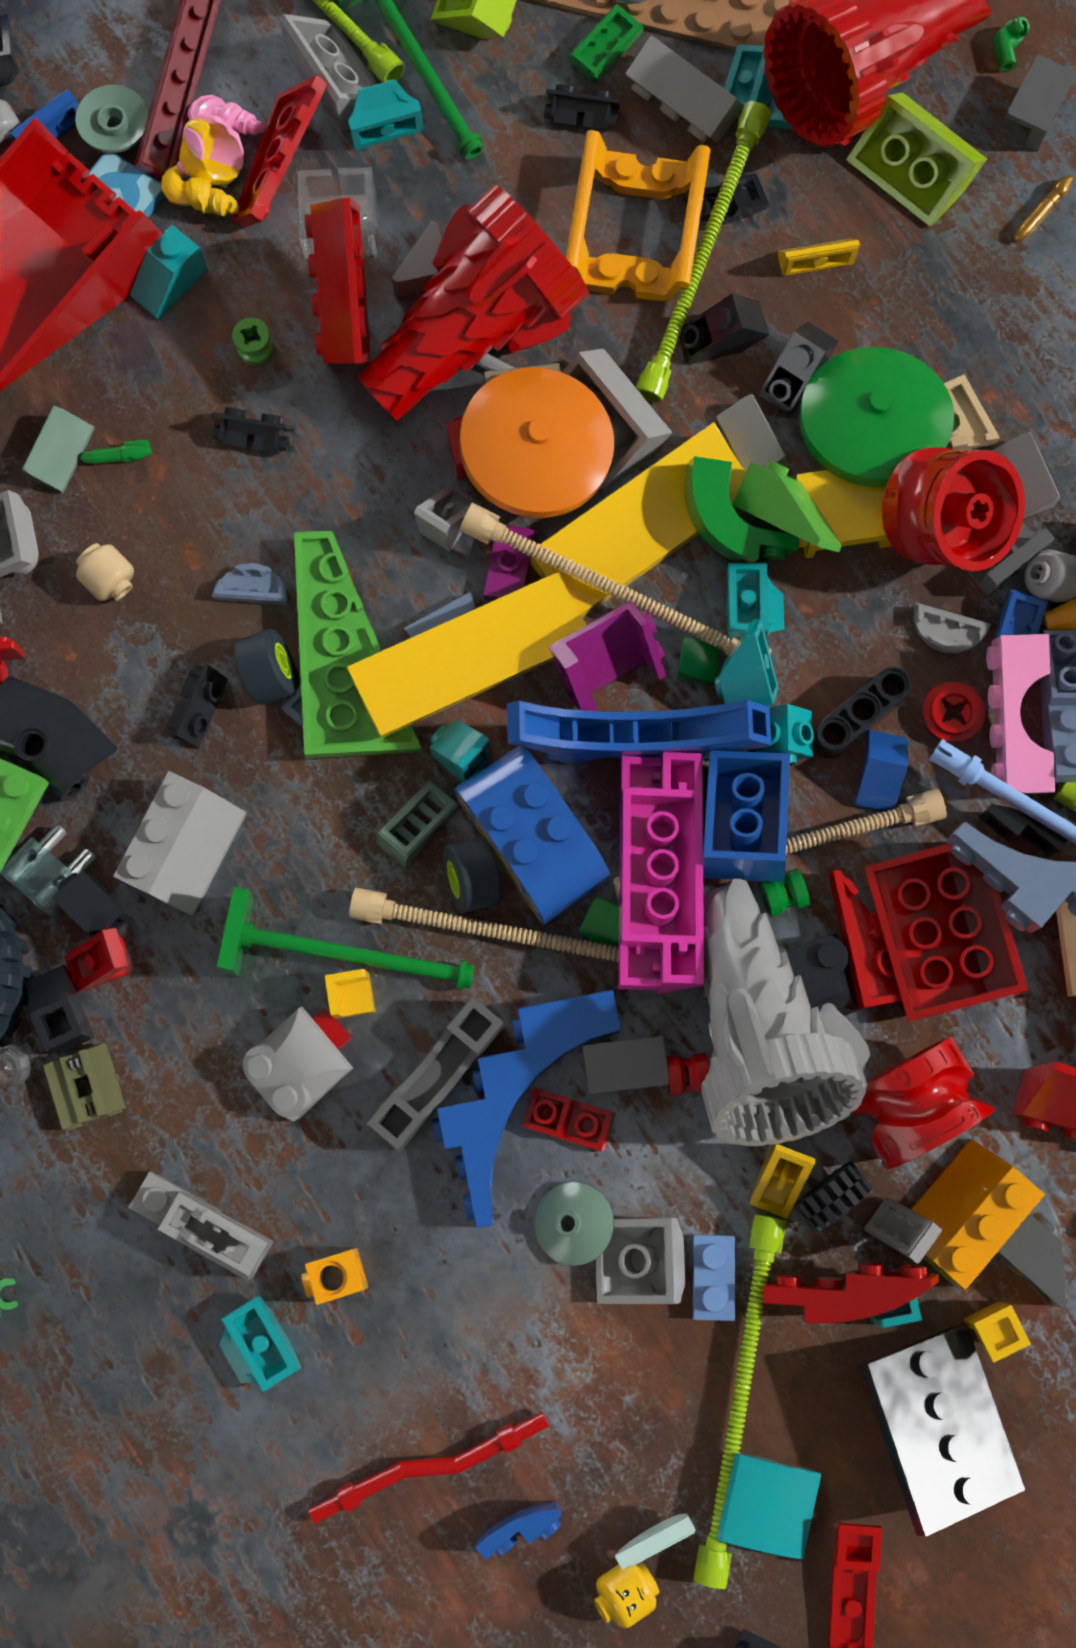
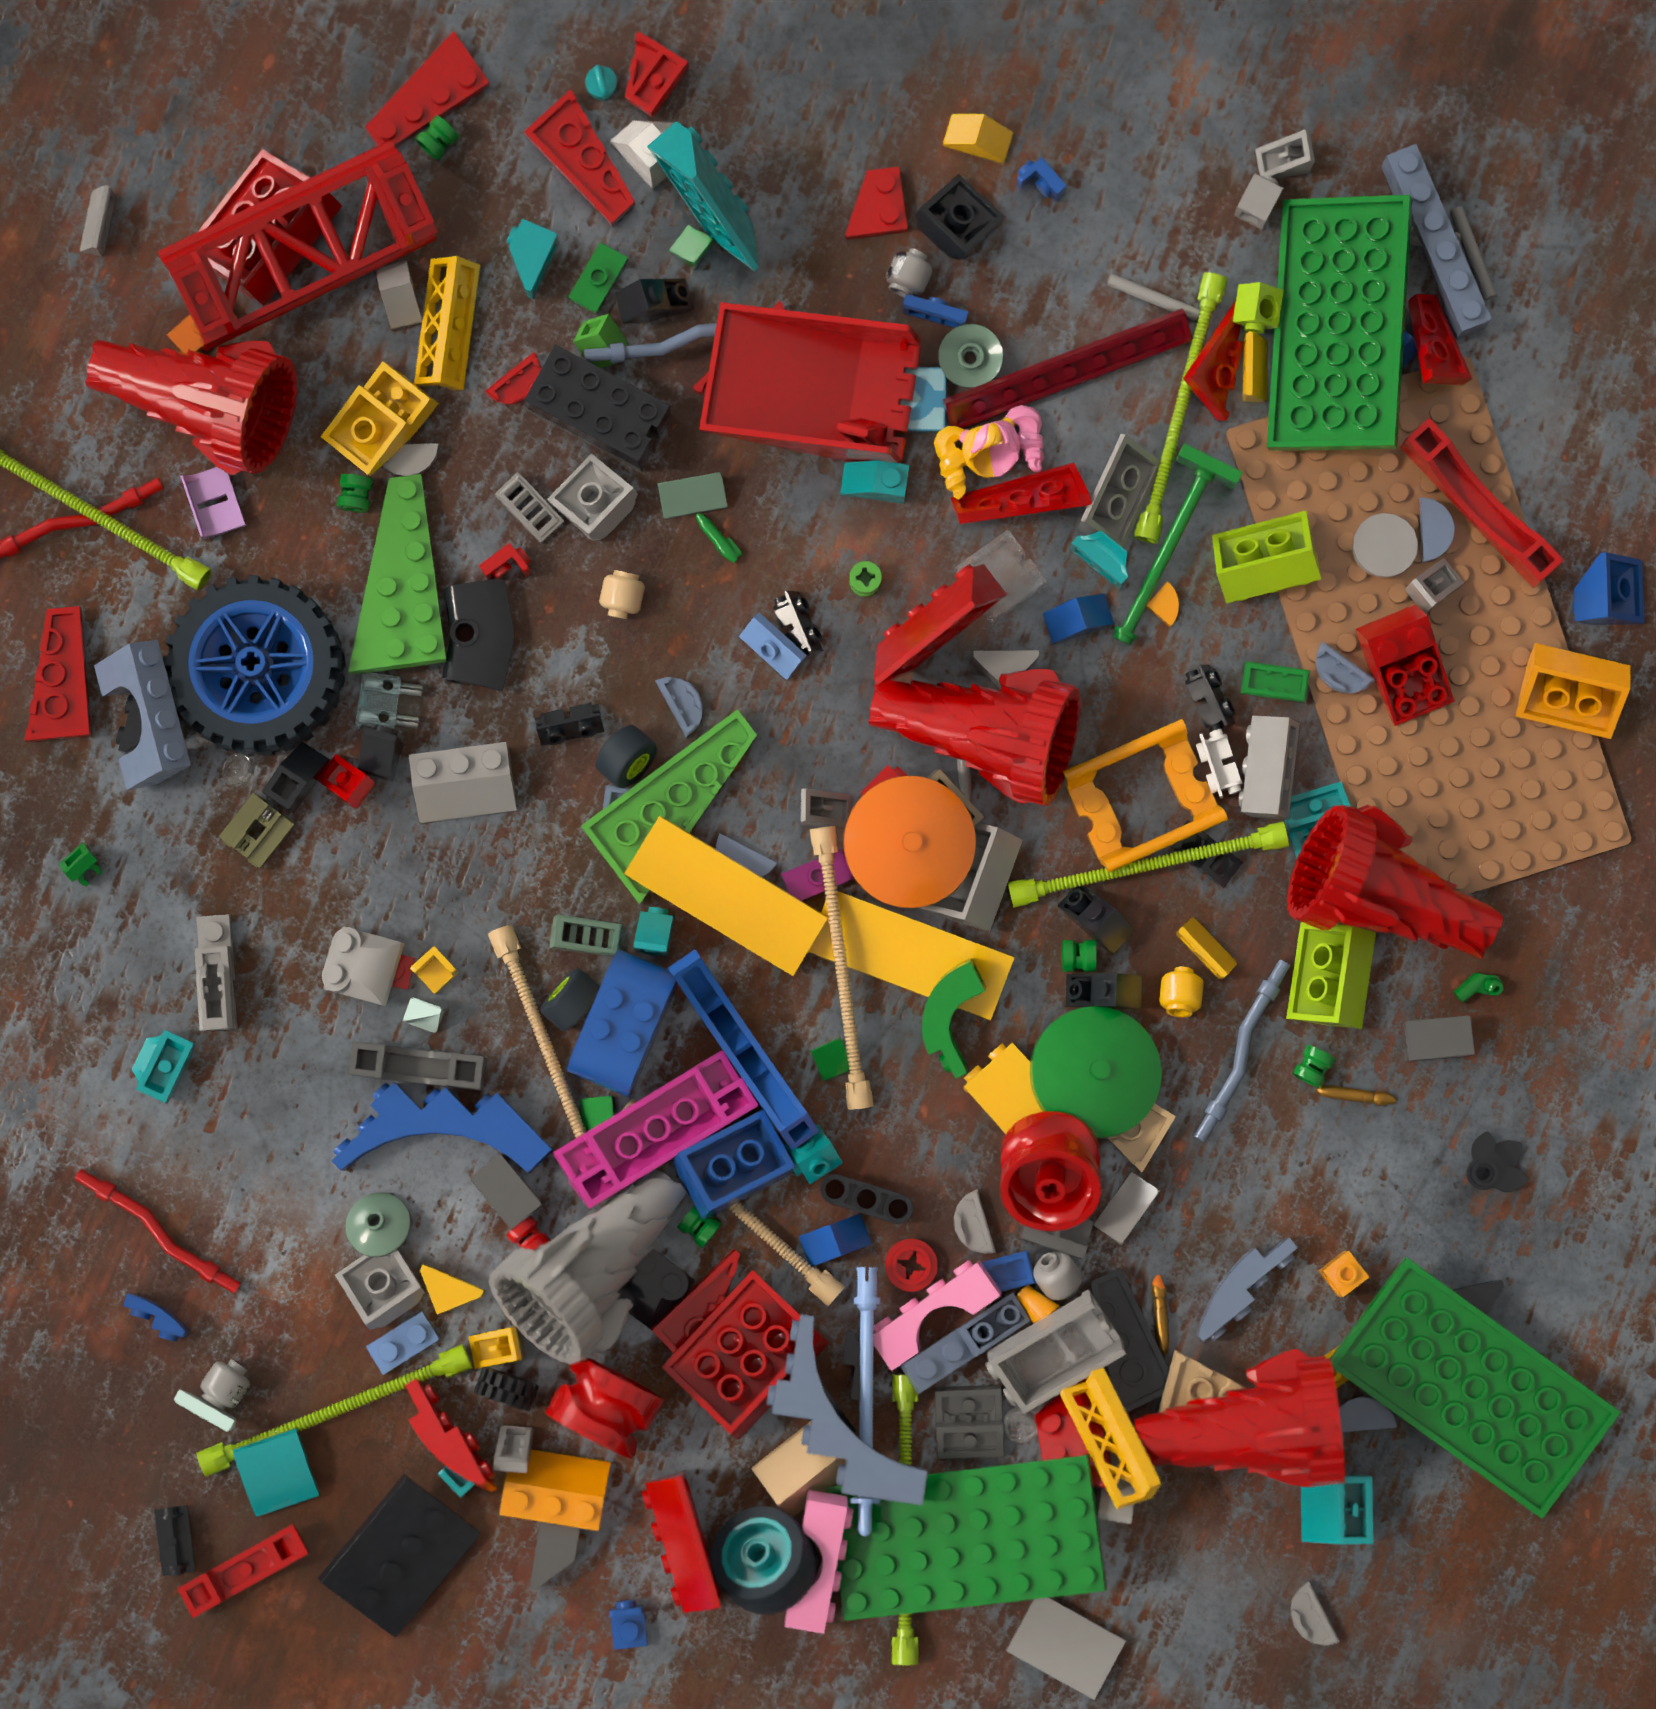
camera: 50 degrees right, 5 degrees up
green tile [217,887,475,990] -> none
light orange brick [302,1248,368,1305] -> none
red slope [522,1088,616,1152] -> none
magenta panel [549,601,666,712] -> none
yellow head [593,1562,659,1628] -> none
teal slope [715,618,779,706] -> none
light grey slope [716,394,785,472] -> none
teal slope [726,563,784,638] -> none
bright green slope [733,460,842,552] -> none
yellow panel [964,1301,1031,1363] -> none
none -> light grey head [200,1359,250,1411]
none -> light aqua slope [403,998,445,1033]
none -> yellow slope [420,1265,486,1315]
none -> medium blue plate [739,612,807,680]
none -> blue slope [1043,594,1114,644]
none -> green wheel [1061,940,1096,972]
none -> light orange tile [1146,581,1179,627]
none -> yellow head [1159,967,1204,1018]
none -> sand blue bar [1194,959,1290,1143]
none -> white hinge [1196,729,1243,799]
none -> green wheel [1292,1044,1336,1089]

